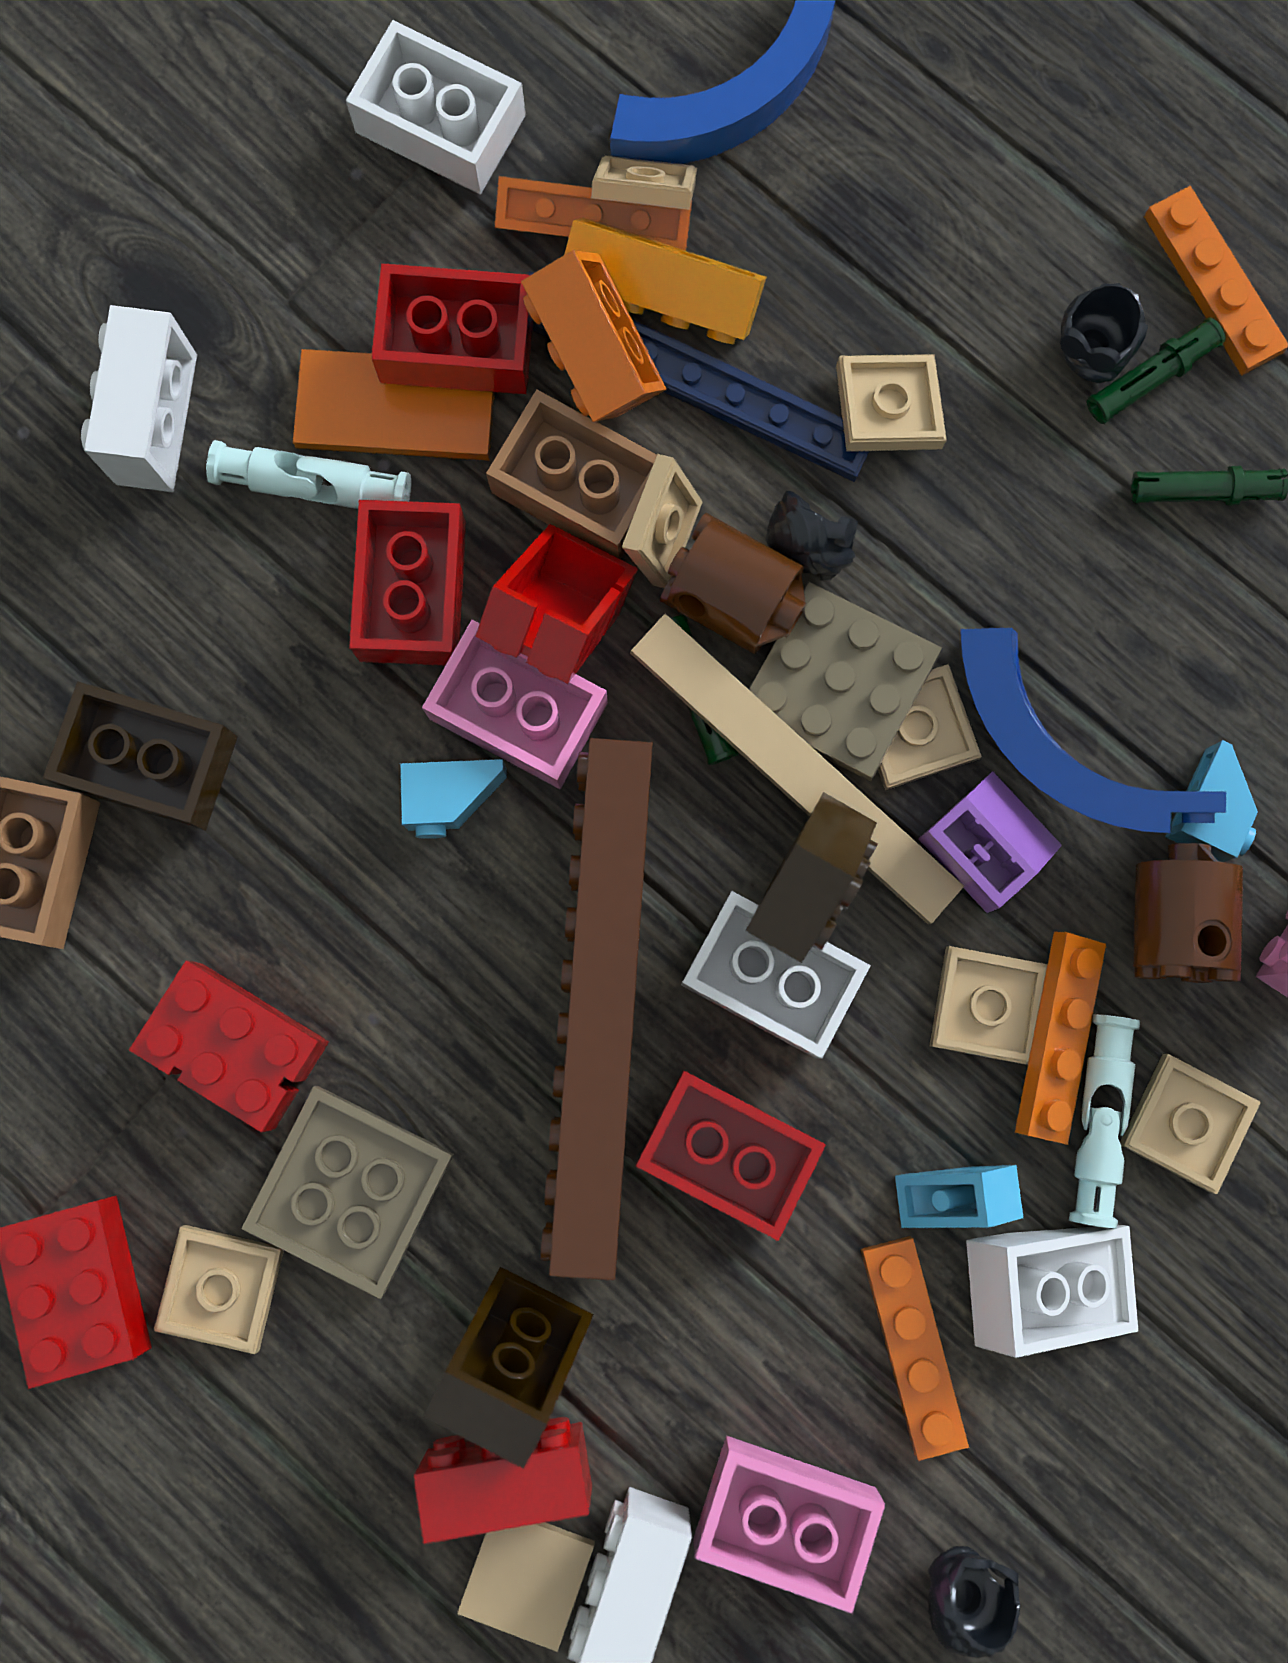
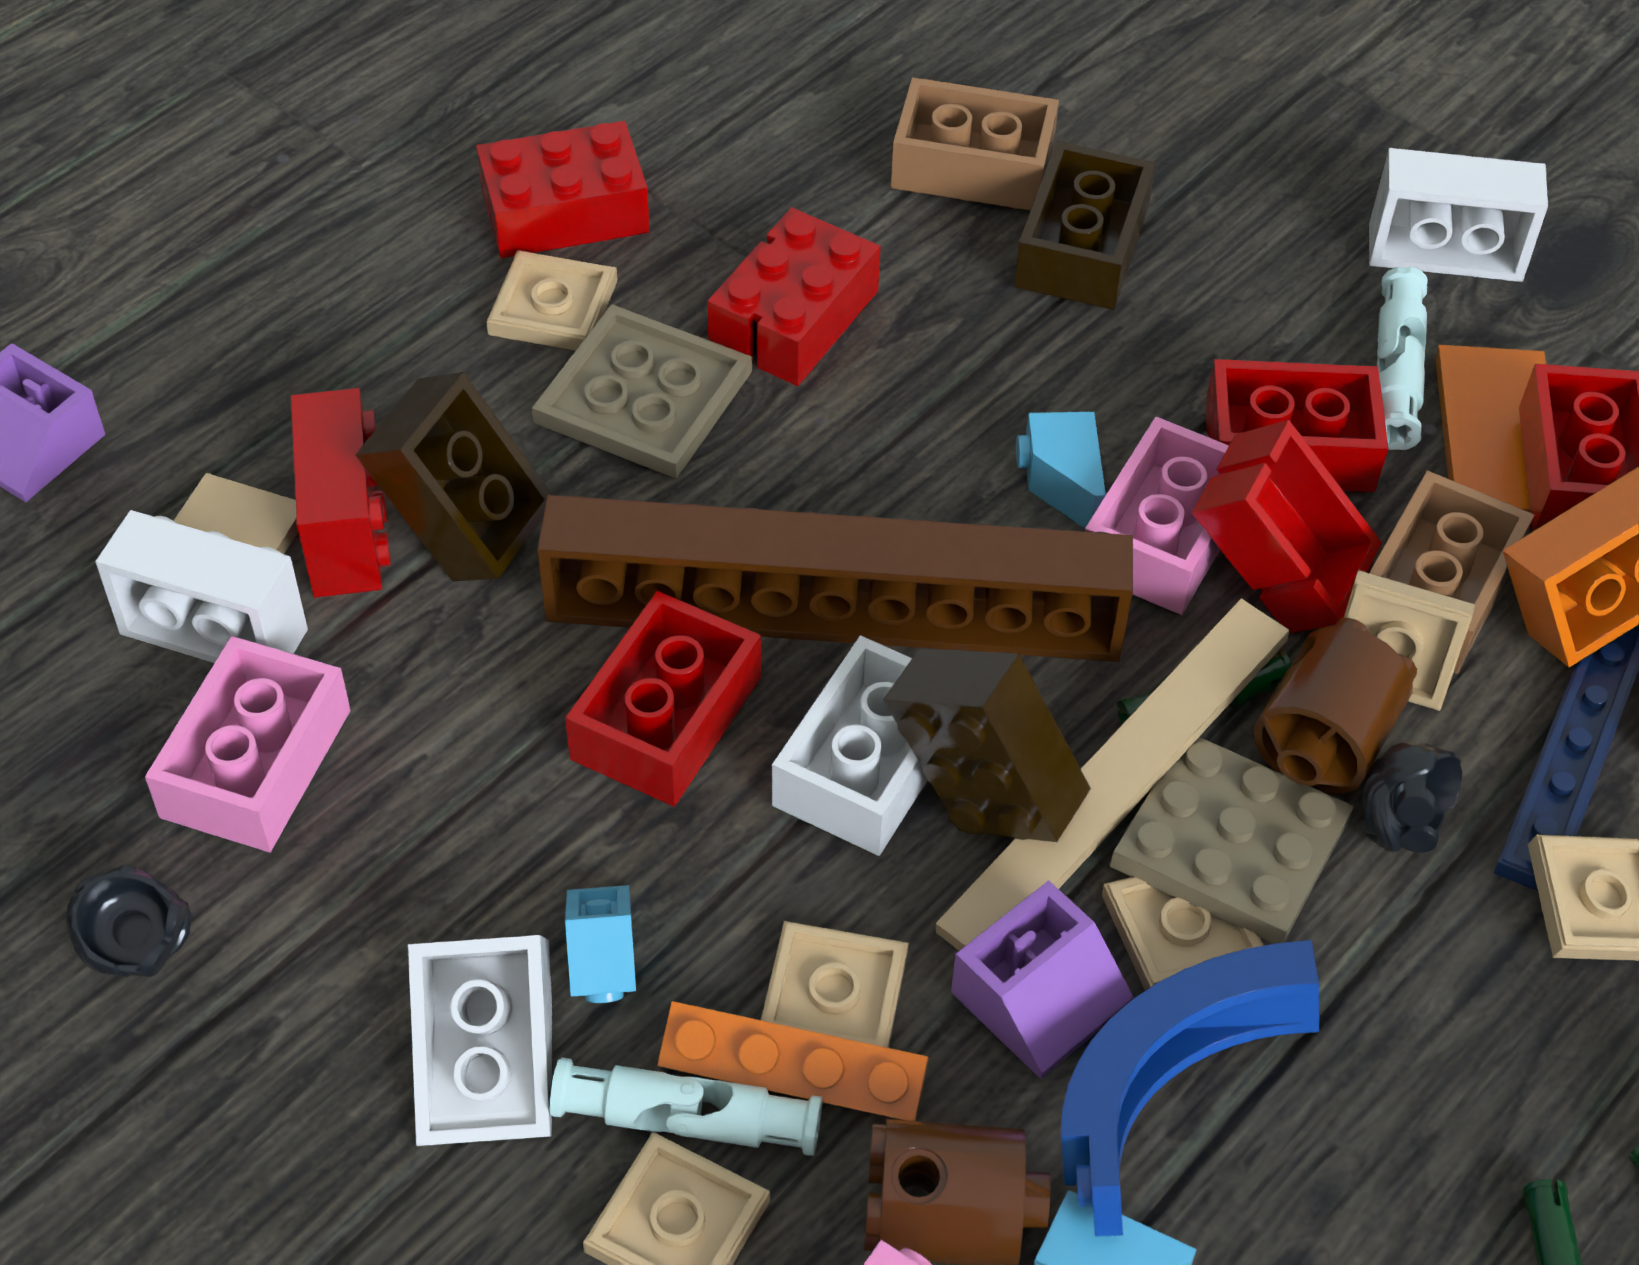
camera: 90 degrees right, 30 degrees down
orange plate [861,1236,969,1461] -> none

